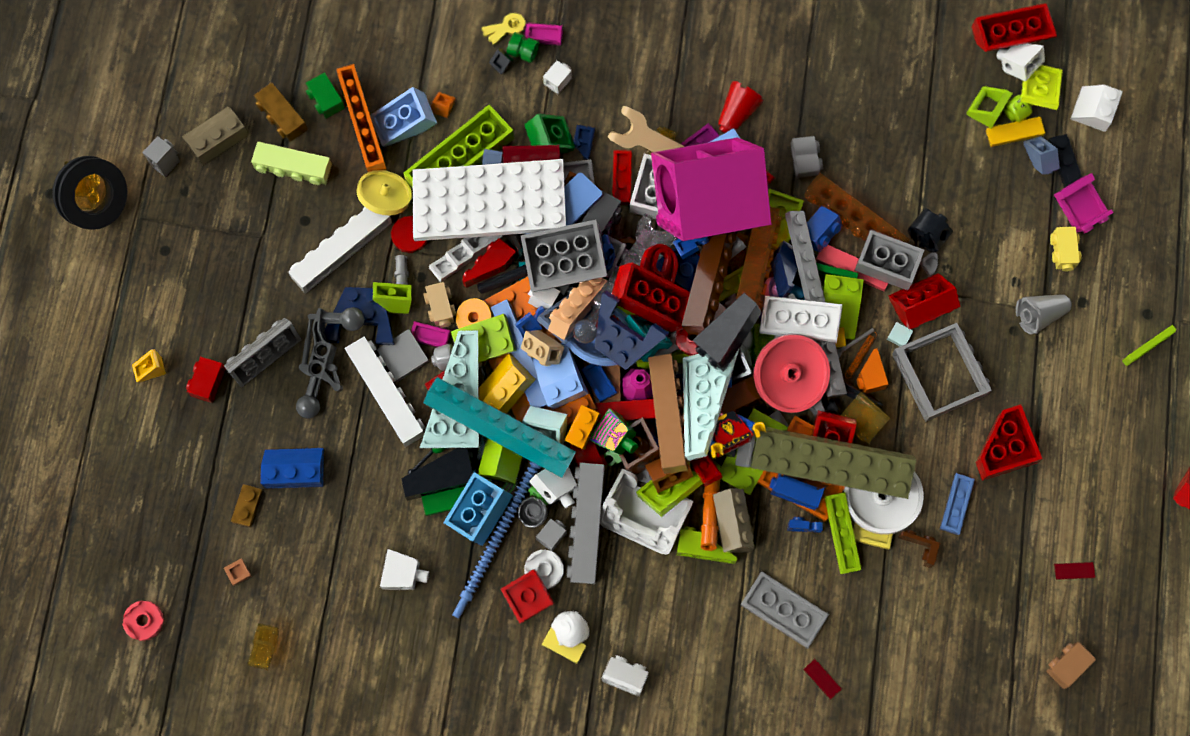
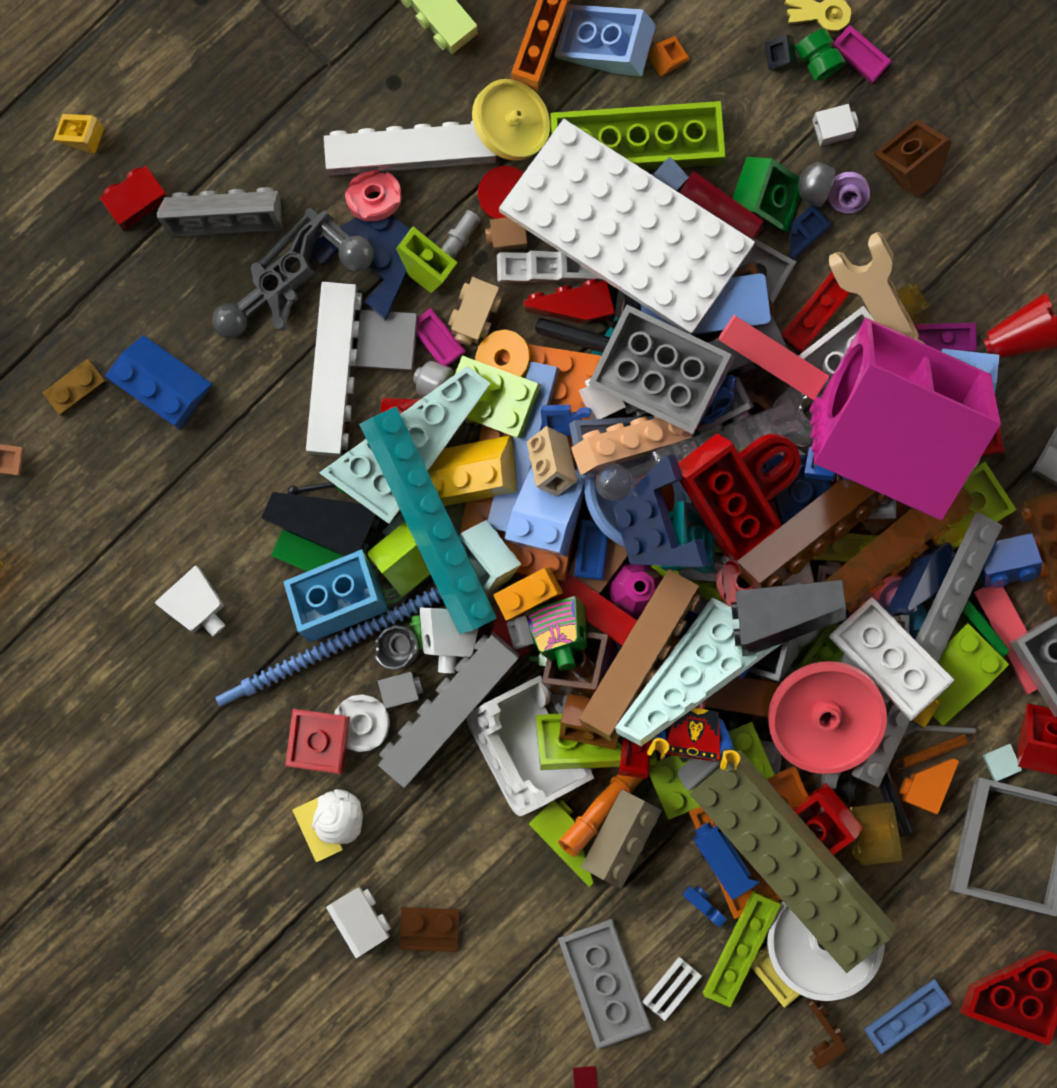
camera: 35 degrees right, 10 degrees up
none -> coral tile [345,170,402,222]
none -> reddish brown plate [399,907,459,952]
none -> medium nougat brick [485,218,527,254]
none -> light grey tile [507,616,534,650]
none -> white tile [642,957,702,1021]
none -> coral tile [718,315,829,400]
none -> flat silver hair [798,162,836,207]
none -> lavender plate [828,172,870,213]
none -> reddish brown slope [874,119,951,198]

